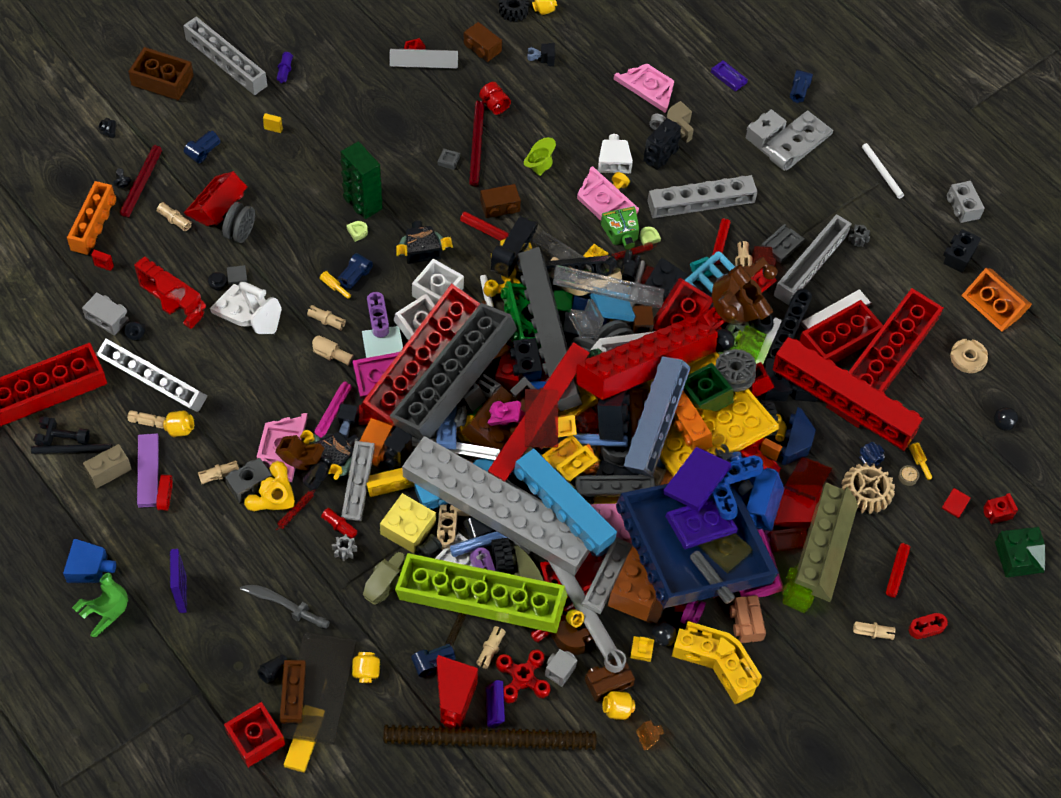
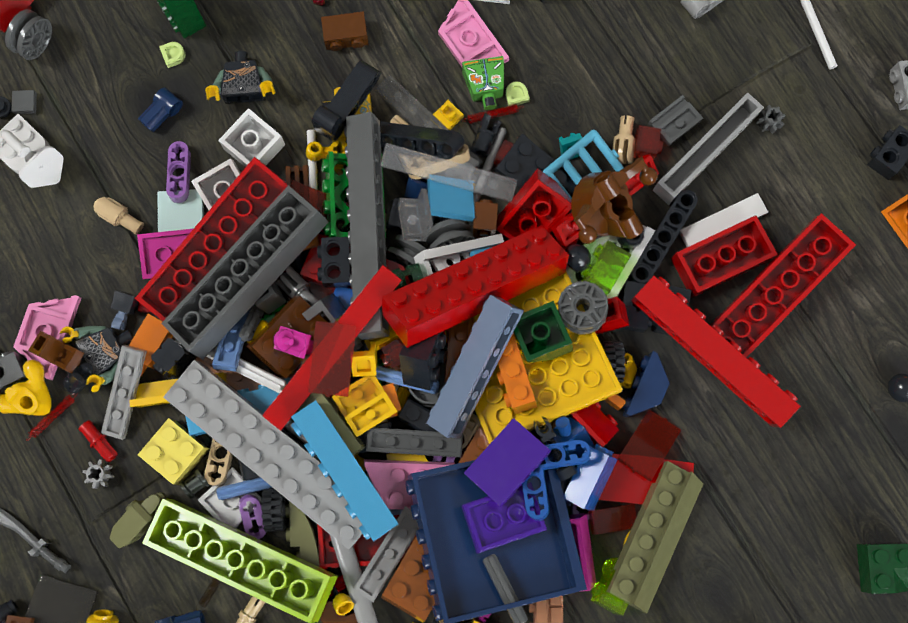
camera: 10 degrees right, 20 degrees up
tan pin [307,305,346,331] -> none
dark pink axle [314,381,351,438] -> none
yellow axle [320,271,351,299] -> none
red axle [460,212,509,241] -> none
green brick [554,290,573,318] -> none
yellow tile [612,172,630,189] -> none
light grey brick [647,175,758,218] -> none
clear yellow tile [698,533,753,574] -> none
red axle [712,218,731,265] -> none
tan gear [841,462,895,514] -> none
dark blue gear [859,442,885,467] -> none
red axle [886,543,910,598] -> none
tile [898,465,919,486] -> none
yellow axle [909,443,932,480] -> none
red slope [942,488,971,518] -> none
tan tile [950,339,988,373] -> none
red brick [983,493,1018,524] -> none

